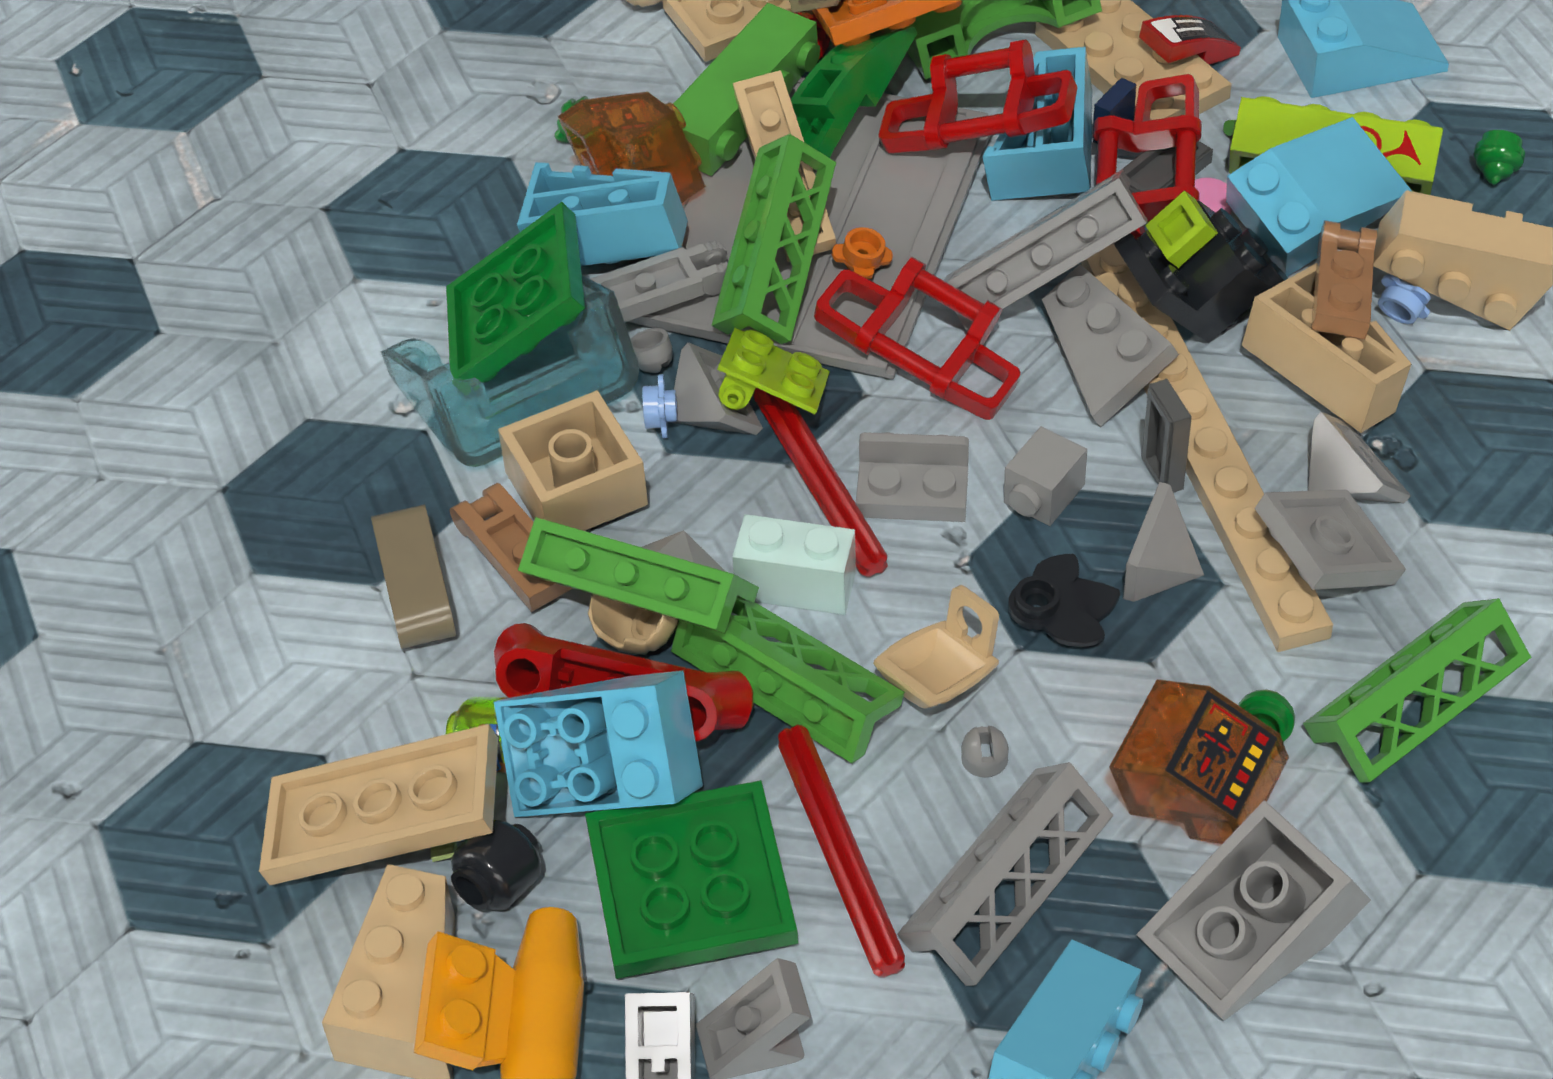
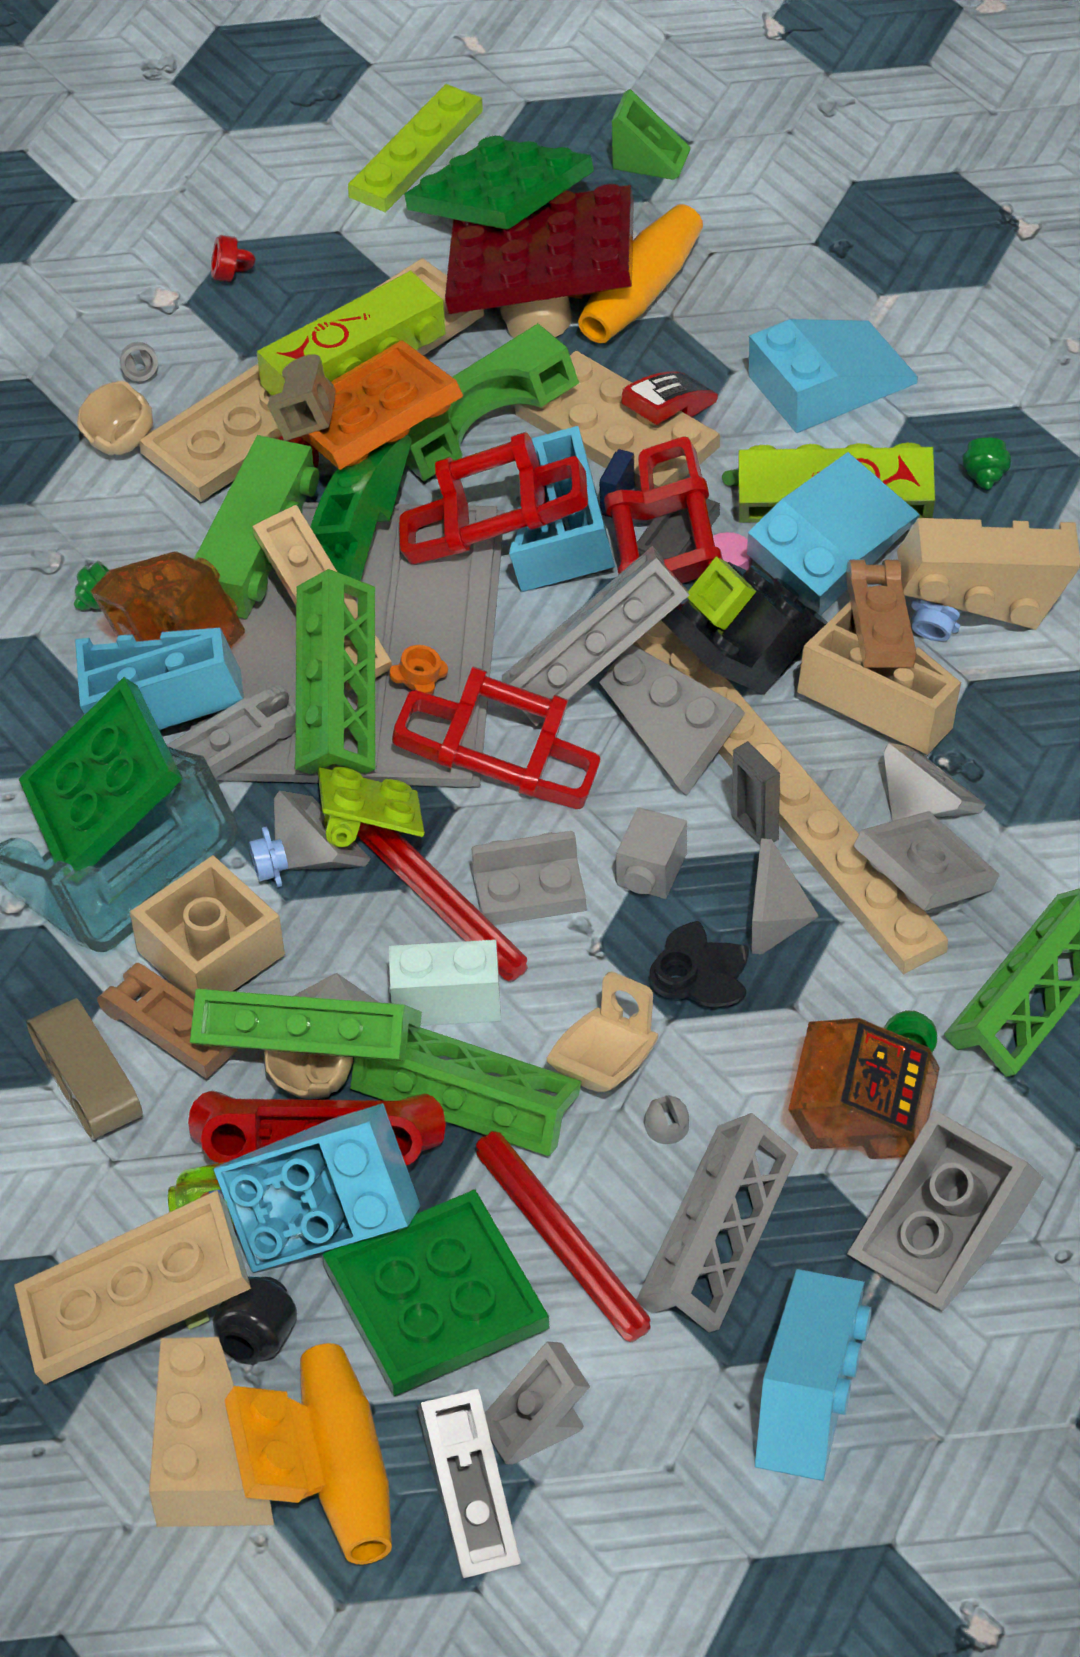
camera: 15 degrees left, 0 degrees up
light grey hinge [628,328,673,373] -> none

